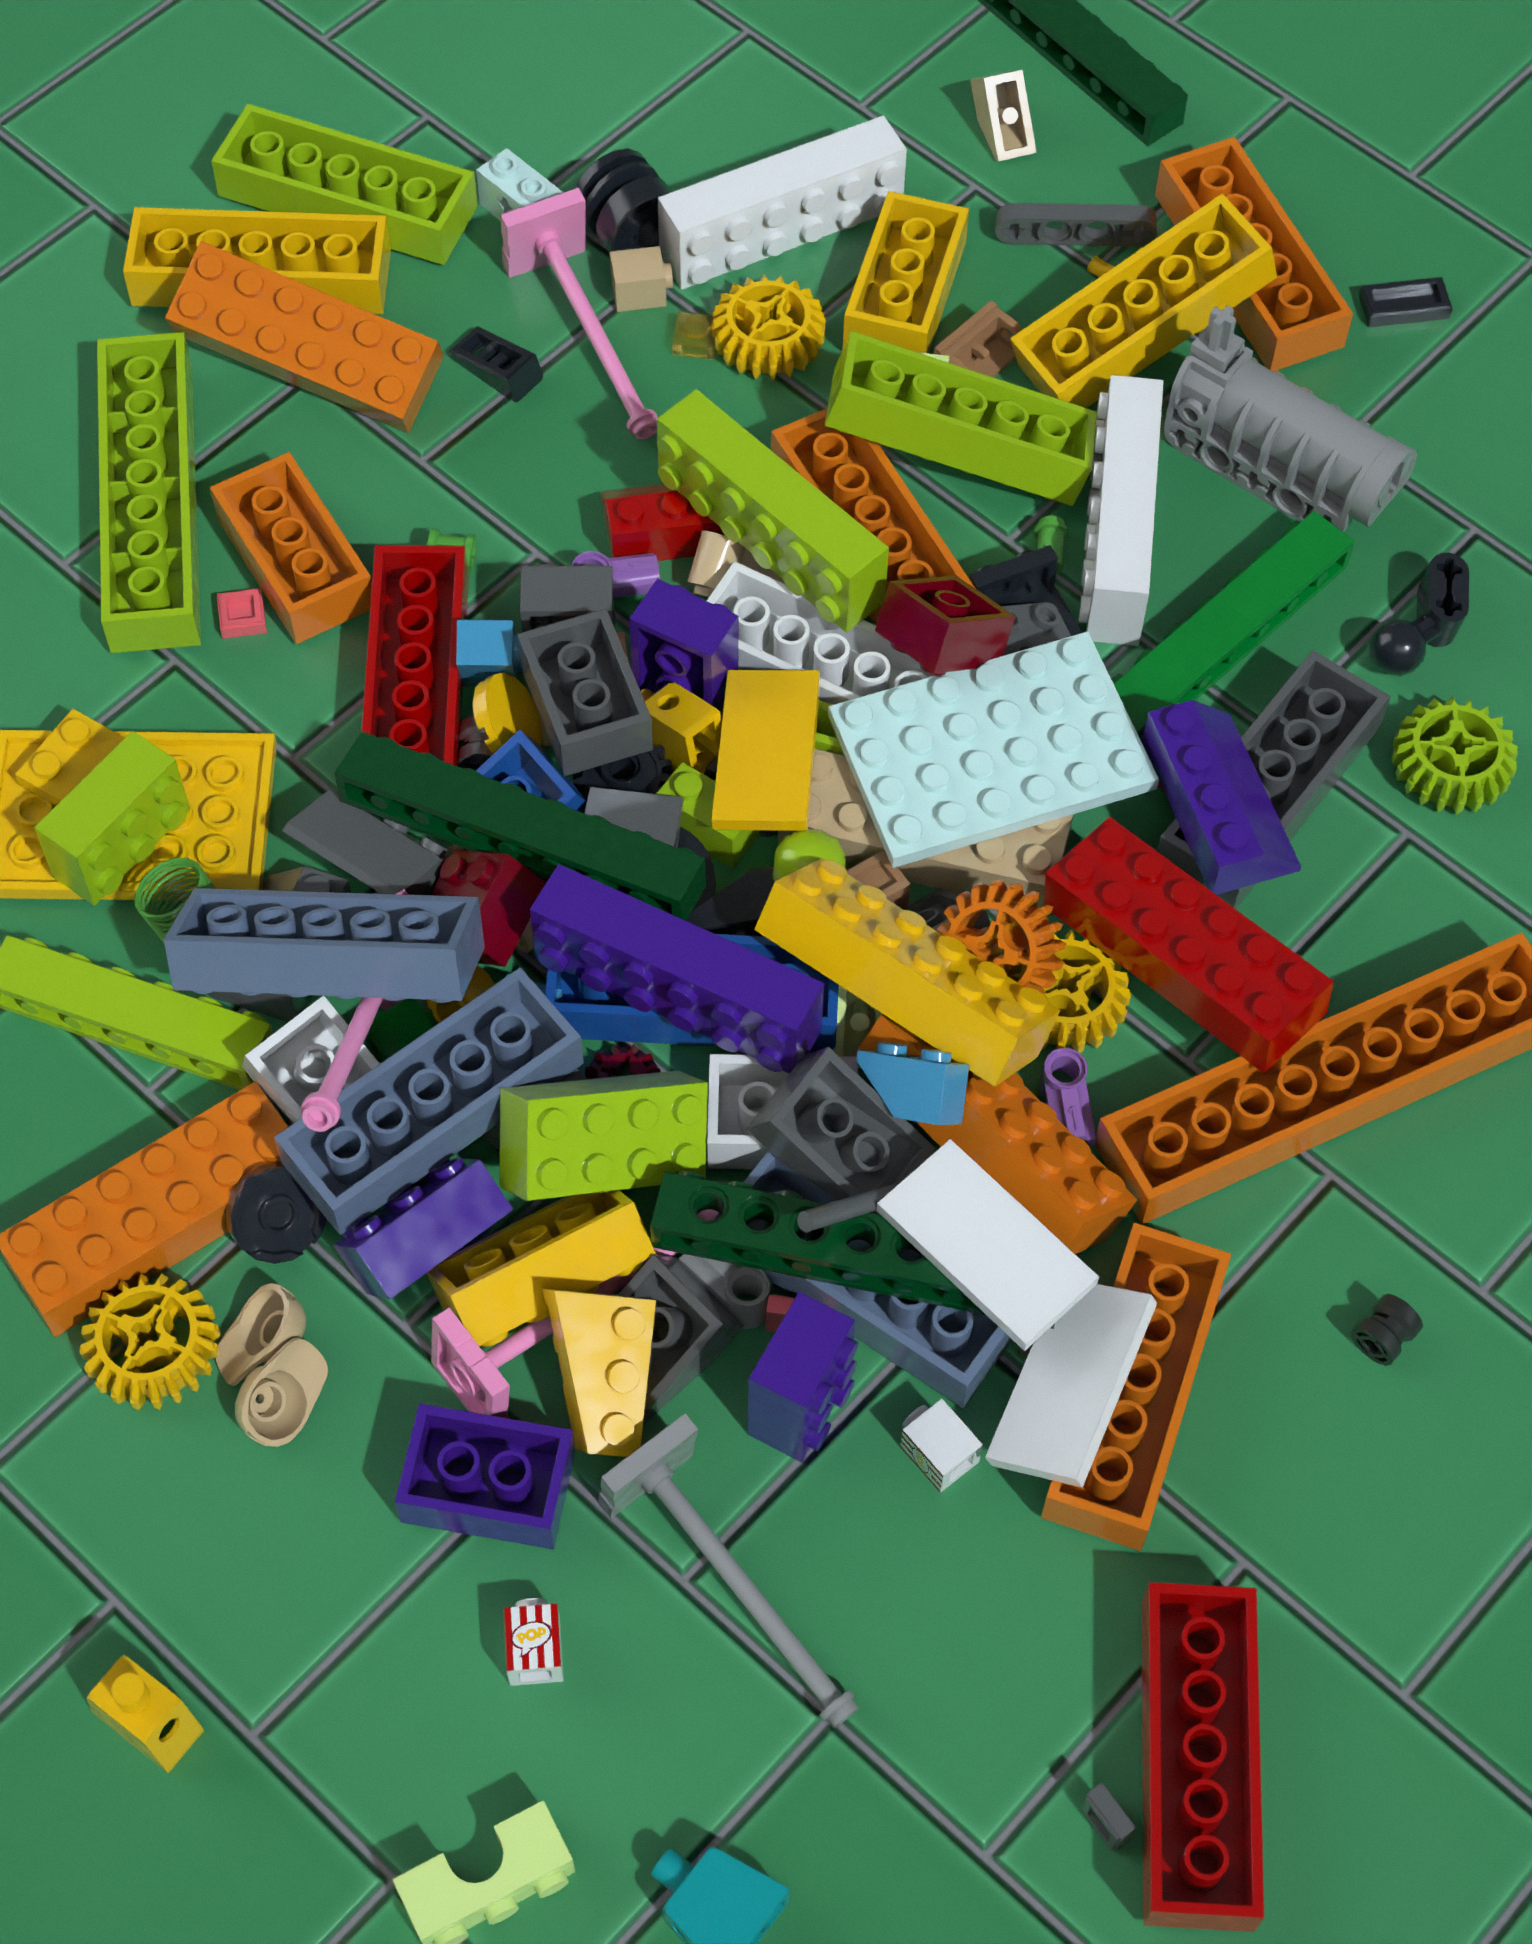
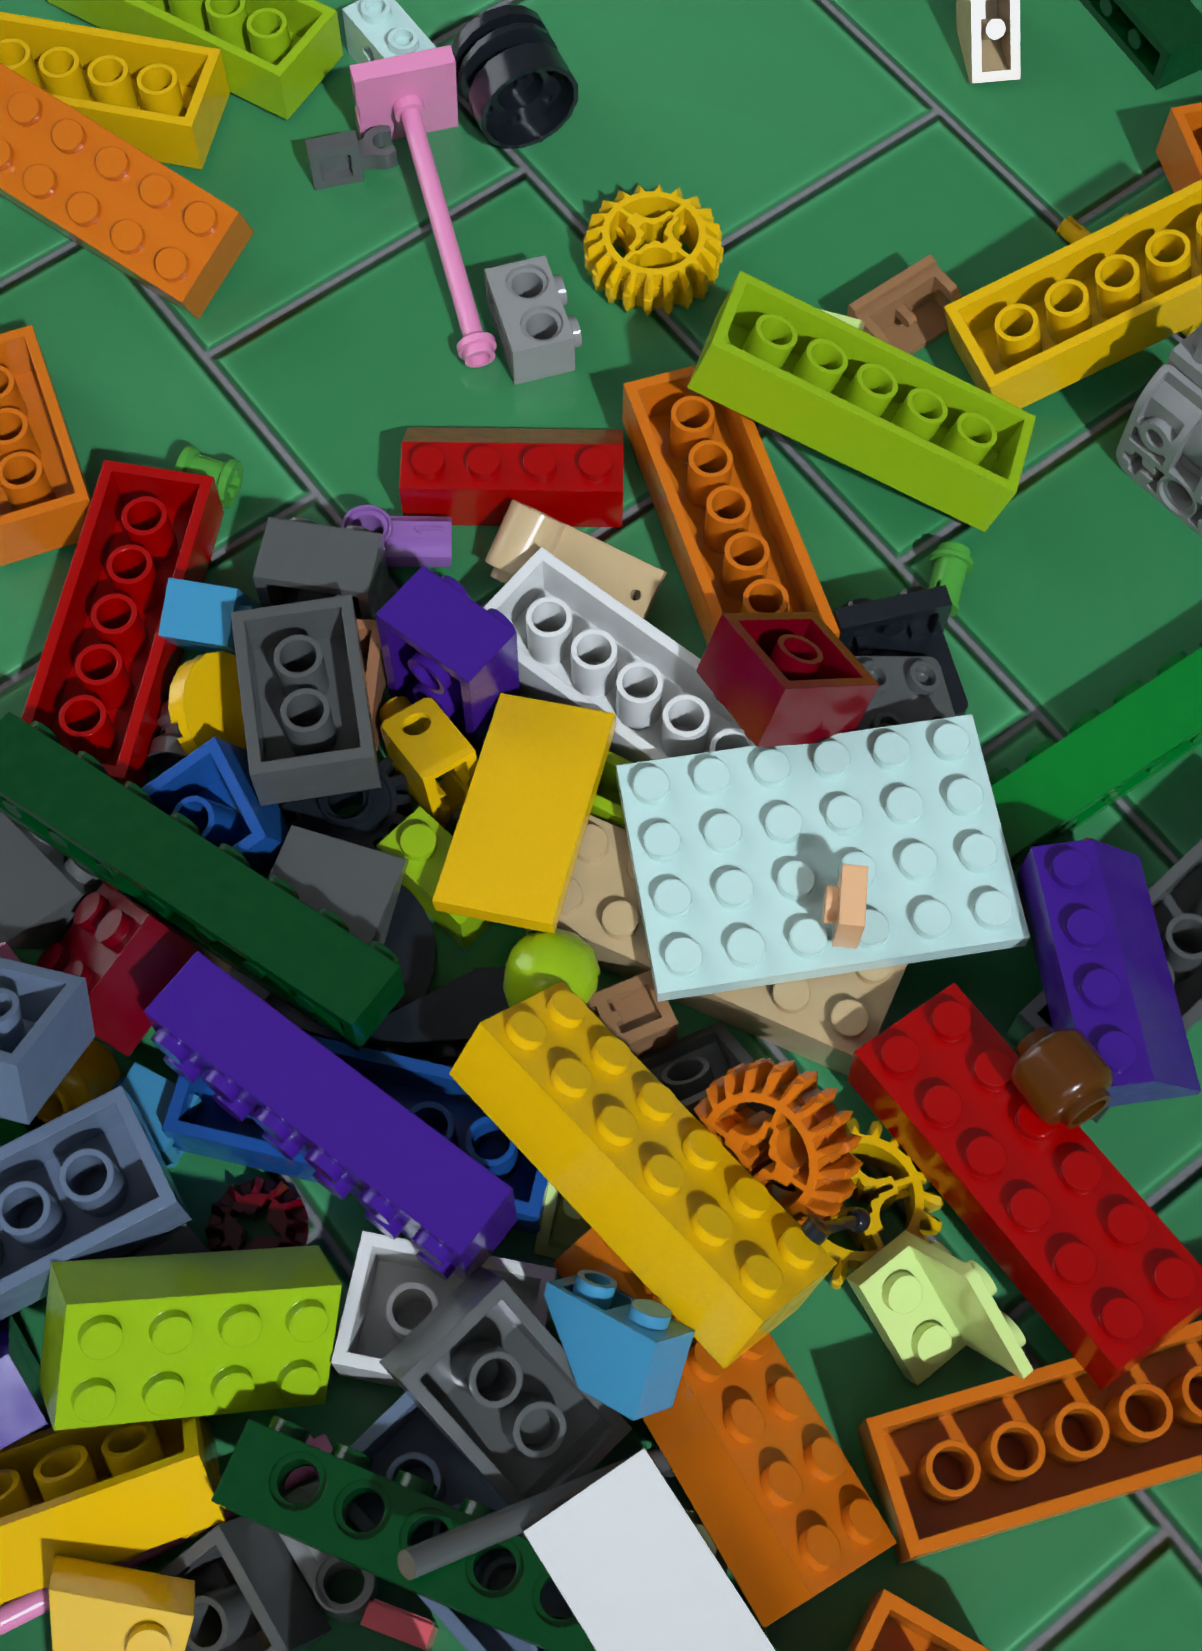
camera: 10 degrees right, 5 degrees up
black slope [449,326,543,402] -> none
tan brick [610,246,673,312] -> none
lime brick [657,389,889,633] -> none
white brick [658,115,907,290] -> none
clear yellow plate [672,311,716,360] -> none
yellow brick [843,191,969,354] -> none
dark grey beam [995,203,1157,247] -> none
medium lavender piece [1038,1048,1096,1147] -> none
white brick [1078,375,1163,646] -> none
none -> dark grey plate [305,125,398,190]
none -> light grey brick [484,255,582,385]
none -> black hinge [801,1207,871,1245]
none -> light nougat plate [822,864,869,949]
none -> yellowish green bracket [846,1230,1034,1386]
none -> reddish brown head [1011,1025,1114,1129]

